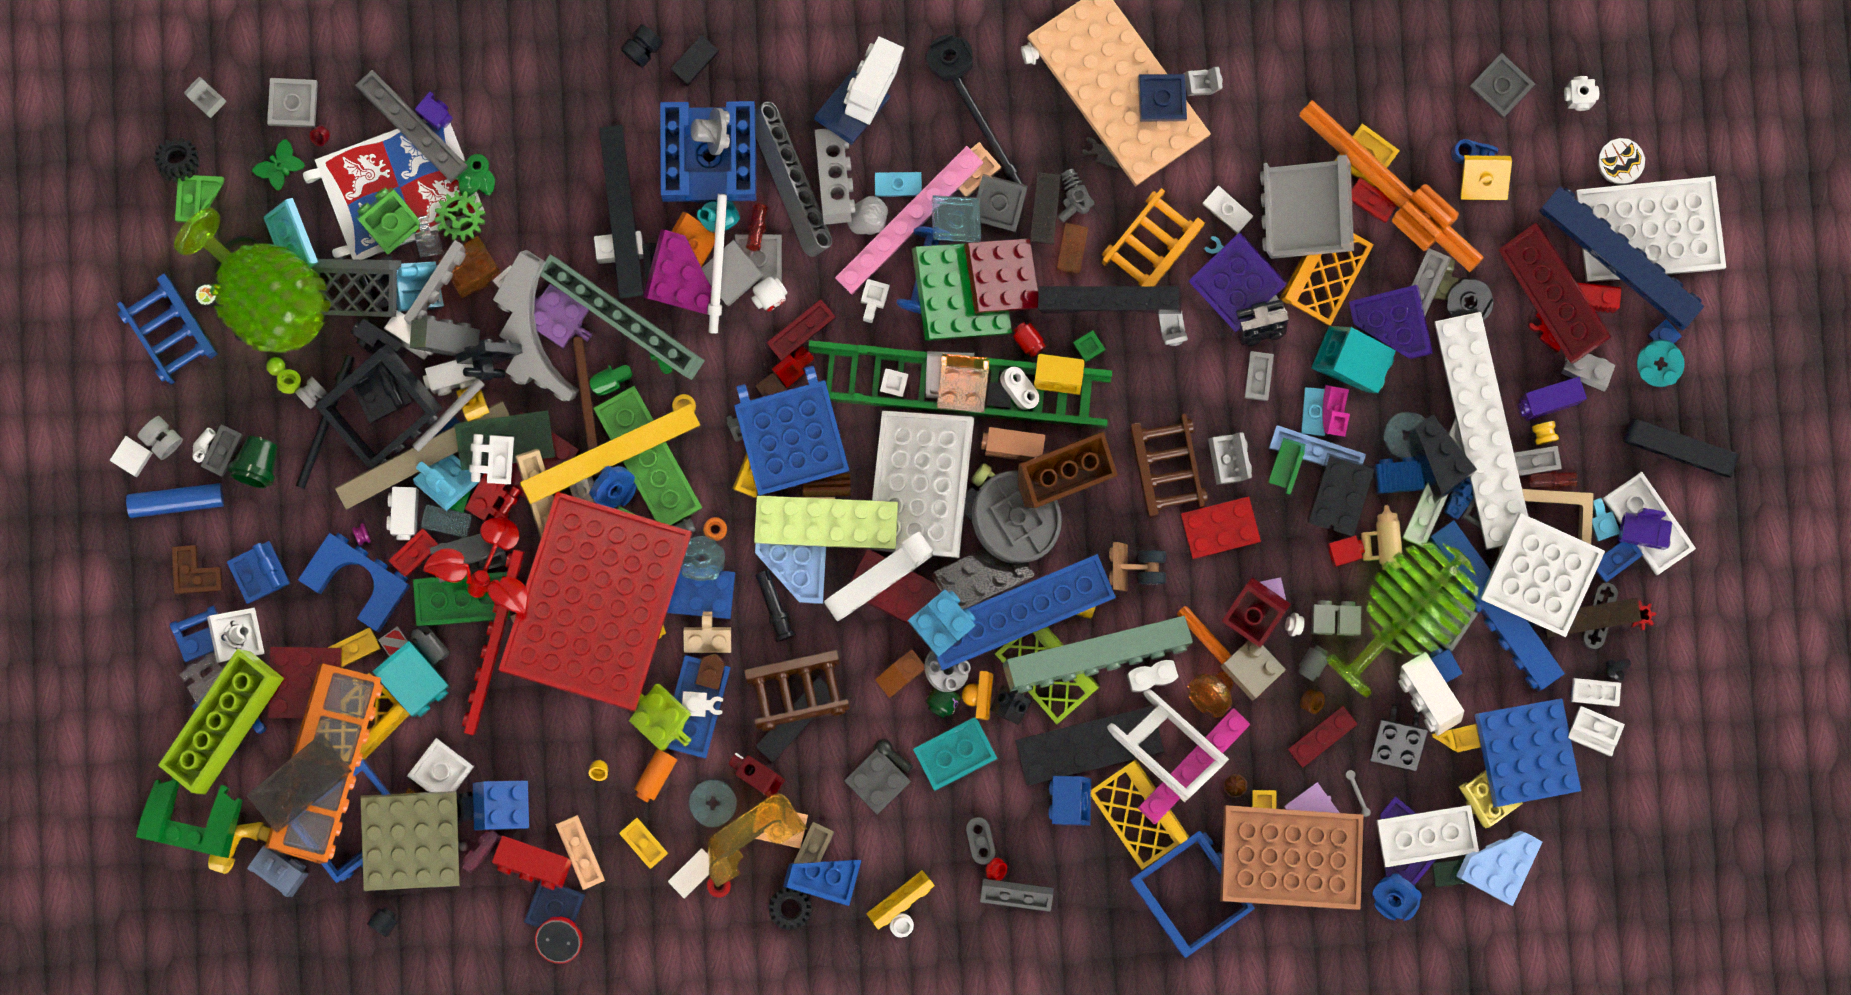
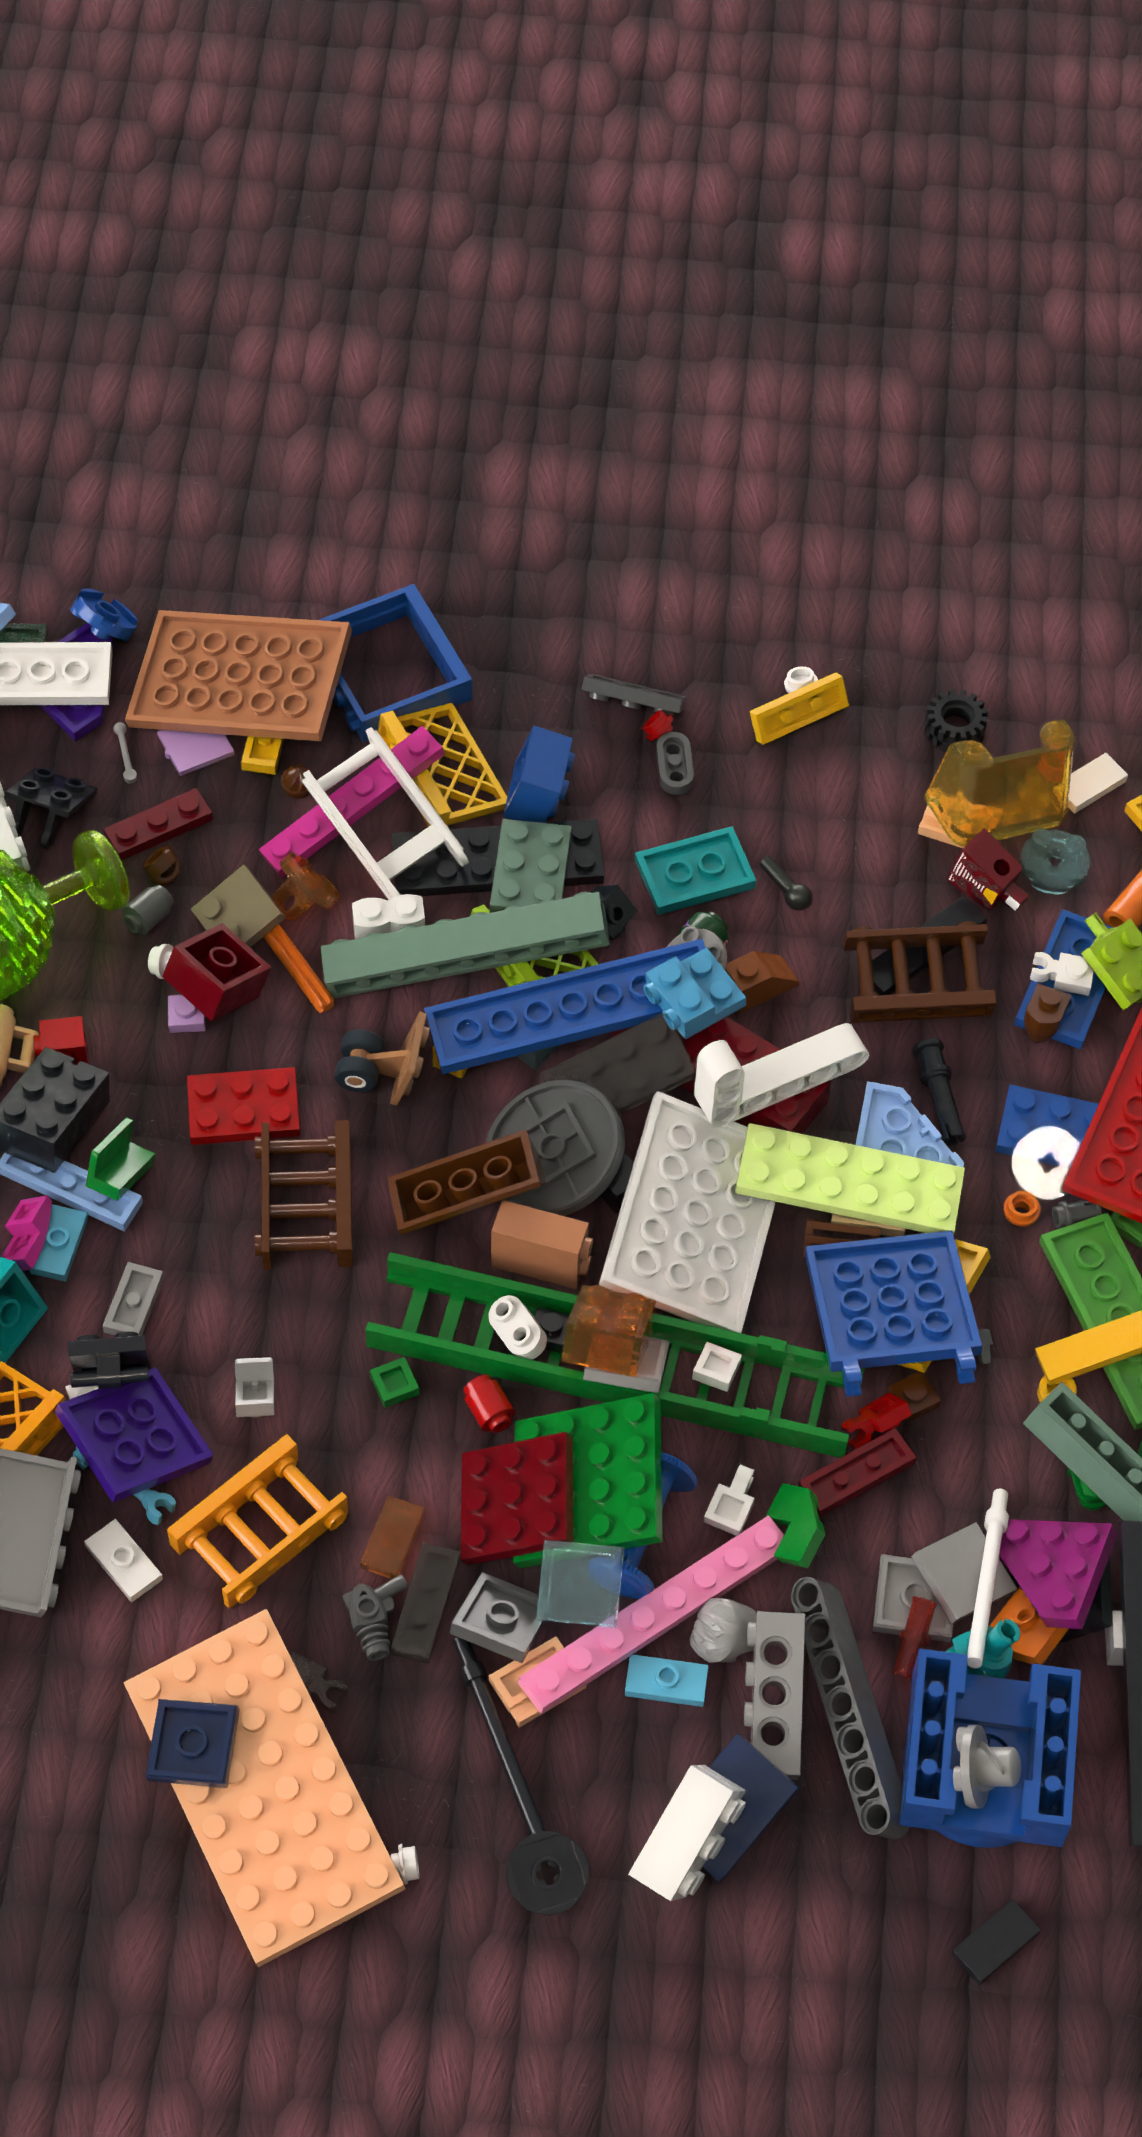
camera: 170 degrees left, 25 degrees down
black wheel [620,24,664,68] -> none
tan plate [684,612,731,653] -> none
white head [751,277,787,312] -> none
blue wing [783,860,861,906] -> none
dark tan plate [794,822,834,863] -> none
dark grey plate [844,749,911,815] -> none
light orange tile [962,671,993,720] -> none
yellowish green tile [971,463,995,487] -> none
yellow panel [1034,354,1084,395] -> none
black arch [1038,286,1182,314] -> none
light grey bracket [1184,67,1223,96] -> none
light grey bracket [1208,432,1252,485] -> none
light grey piece [1311,600,1361,636] -> none
none -> sand green plate [490,819,571,913]
none -> green tile [766,1483,825,1568]

